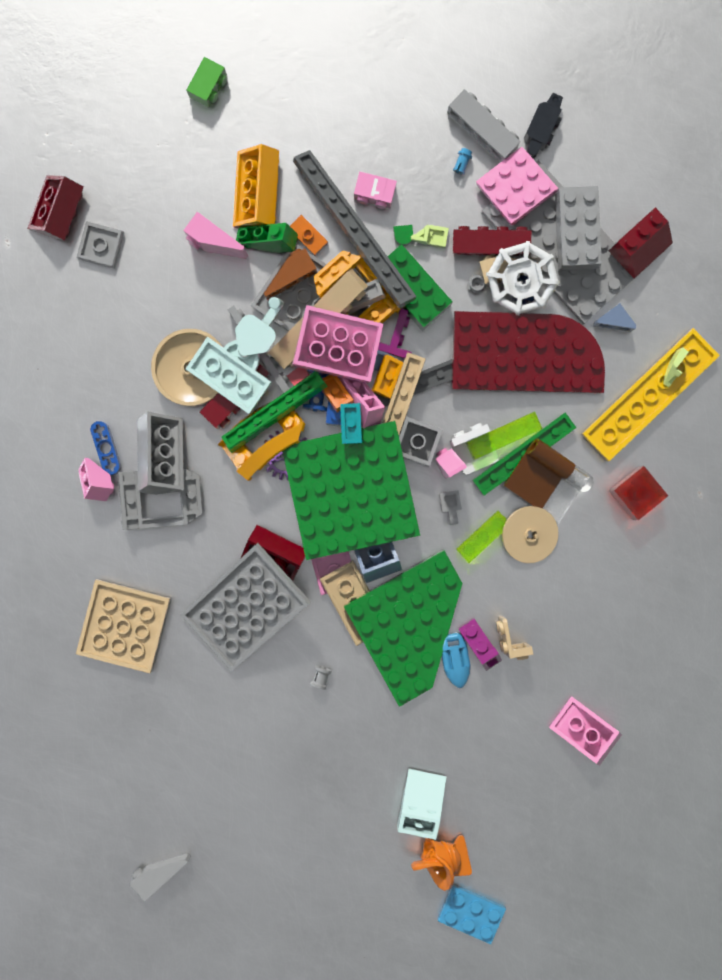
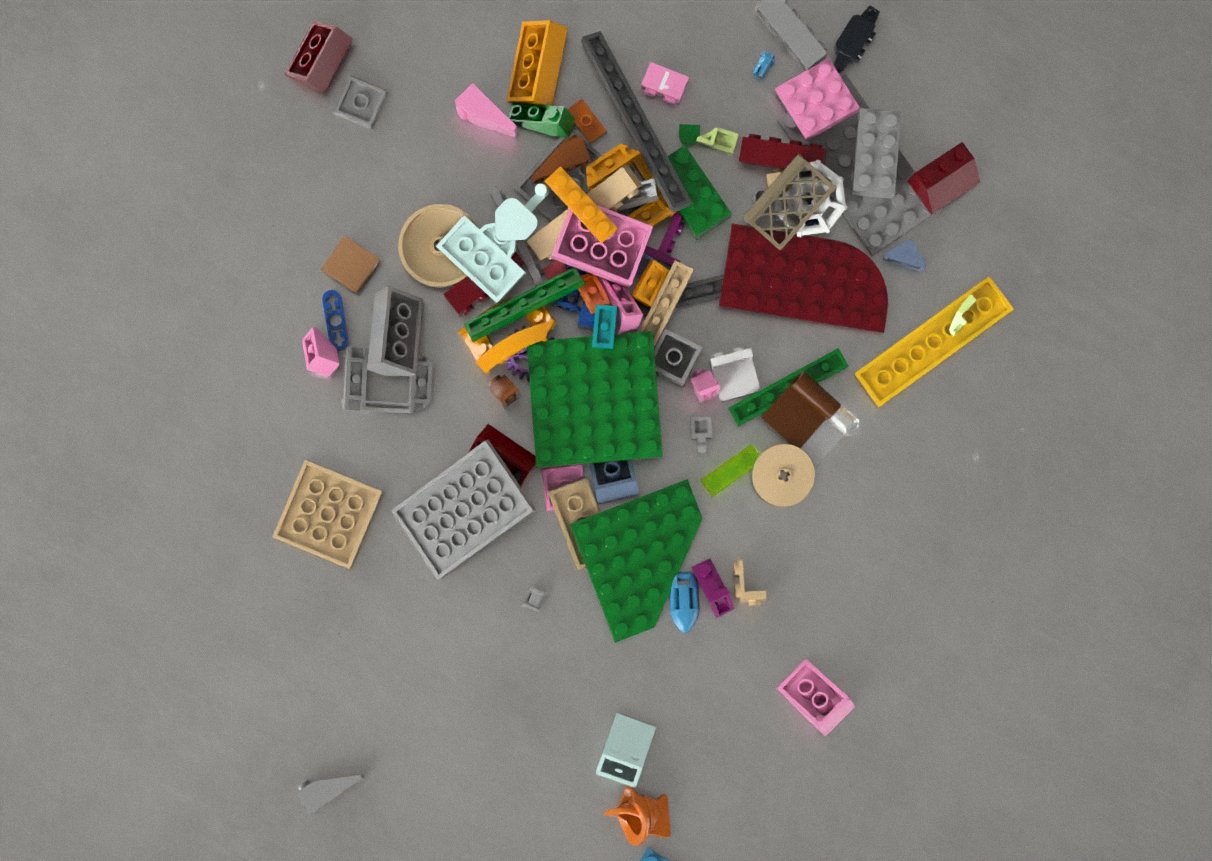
camera: 10 degrees right, 5 degrees down
clear neon green plate [466,411,543,460] -> none
clear red brick [609,466,668,520] -> none
none -> medium nougat slope [320,236,380,294]
none -> dark orange slope [488,374,521,409]
none -> light orange plate [544,166,618,244]
none -> dark tan fence [742,153,836,250]

